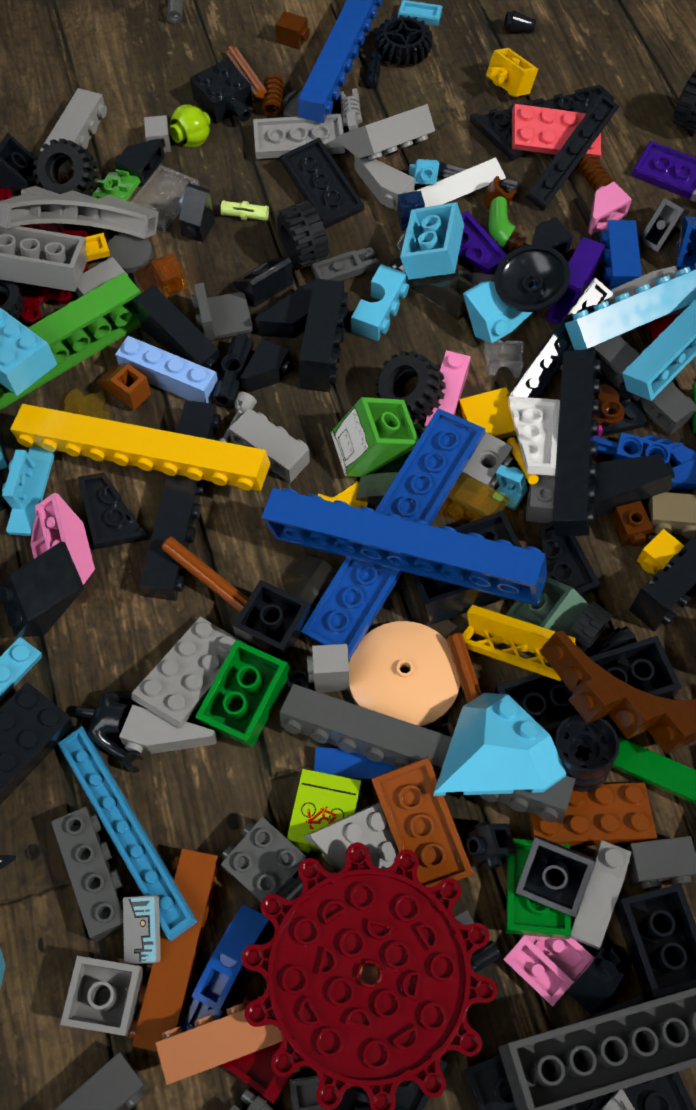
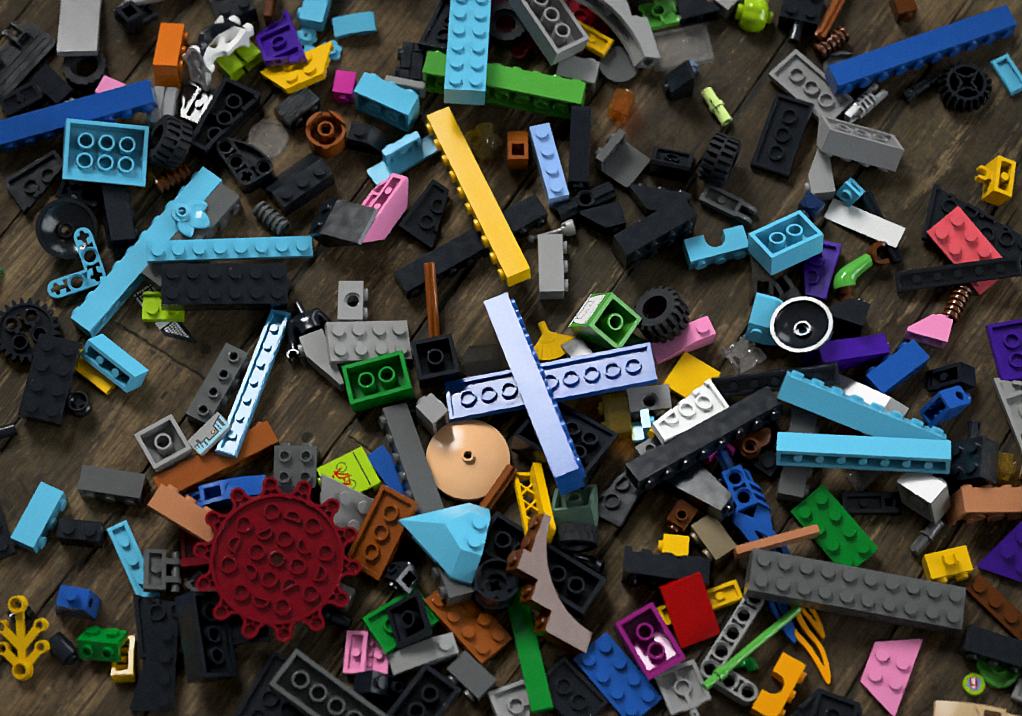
camera: 50 degrees right, 5 degrees up
none -> light grey brick [337,281,368,322]

